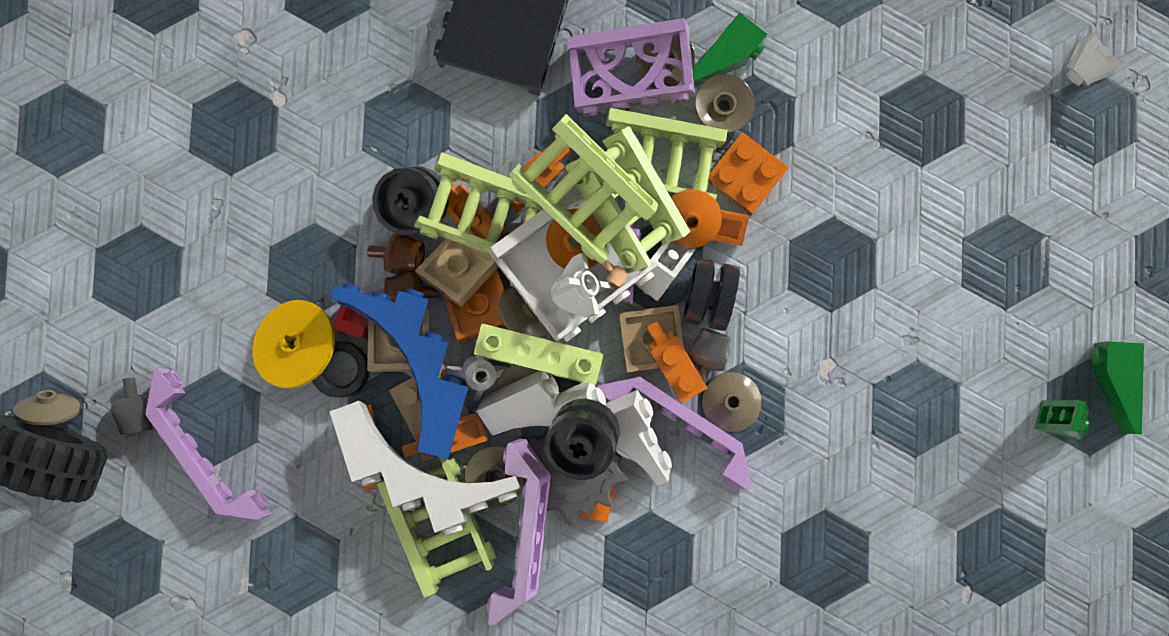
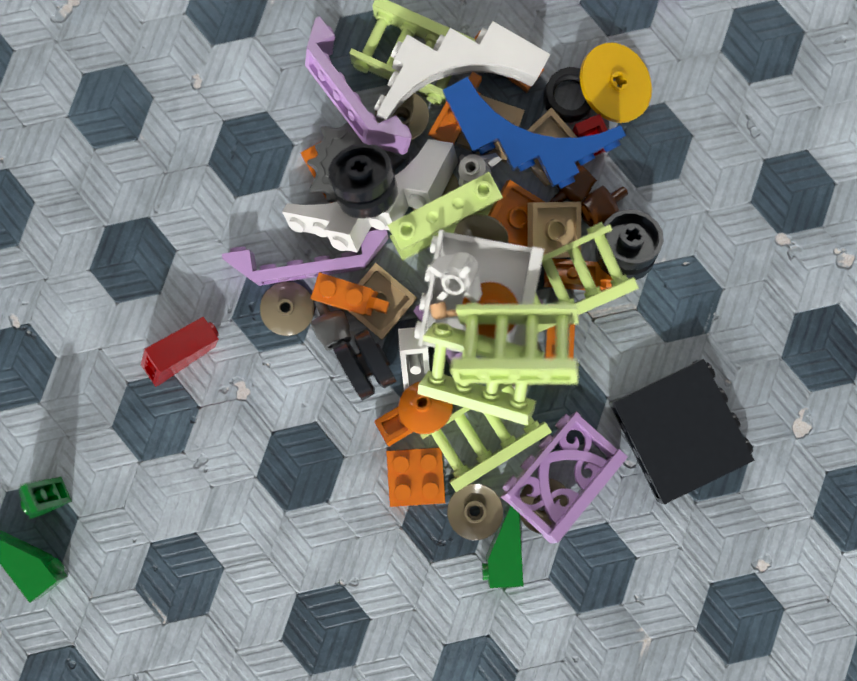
camera: 140 degrees right, 0 degrees up
none -> red slope [141,316,219,387]

